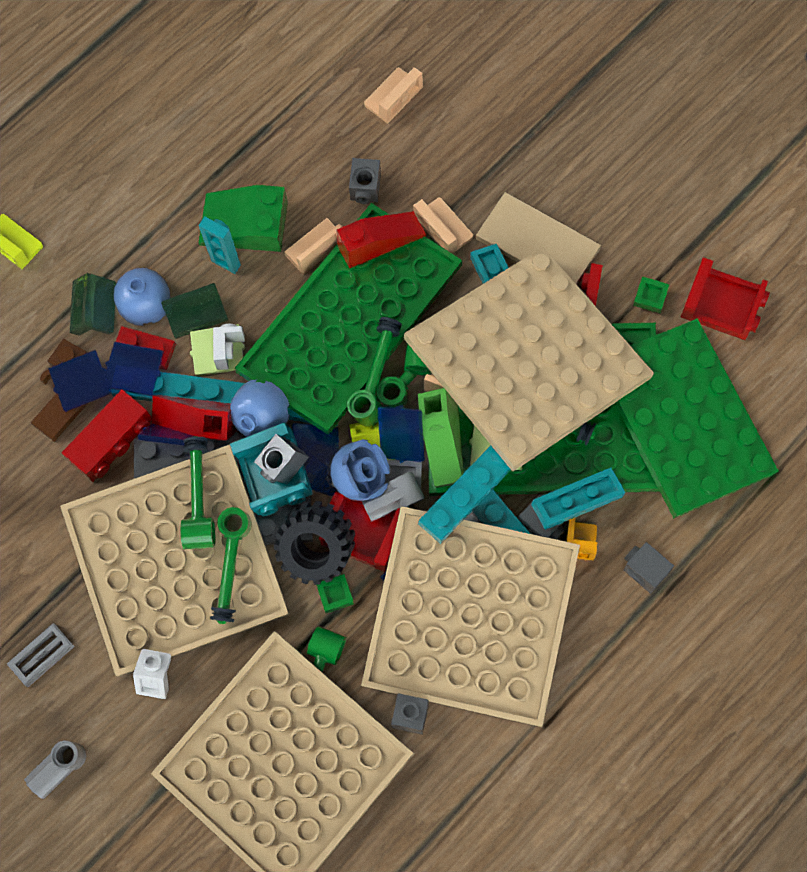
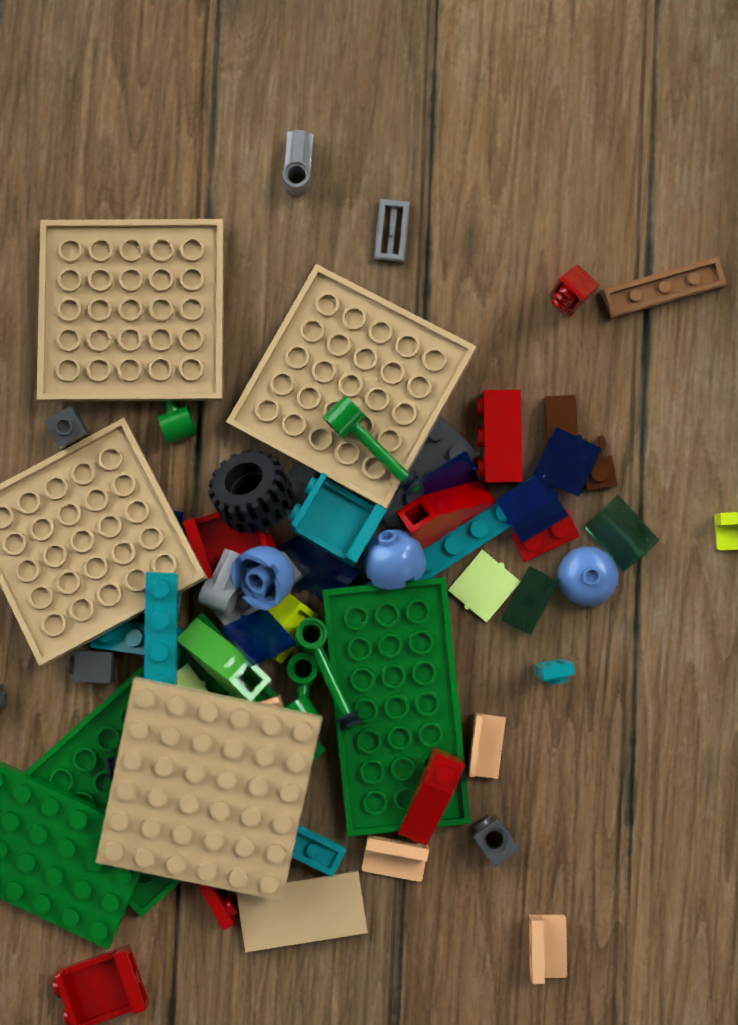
camera: 135 degrees right, 15 degrees up
white bracket [133,649,171,699] -> none
green slope [198,185,288,252] -> none
green piece [210,507,252,624] -> none
white bracket [213,324,245,370] -> none
dark grey brick [254,434,309,485] -> none
green plate [316,574,354,614] -> none
teal plate [531,468,626,530] -> none
light orange panel [566,517,597,561] -> none
green plate [633,276,670,314] -> none

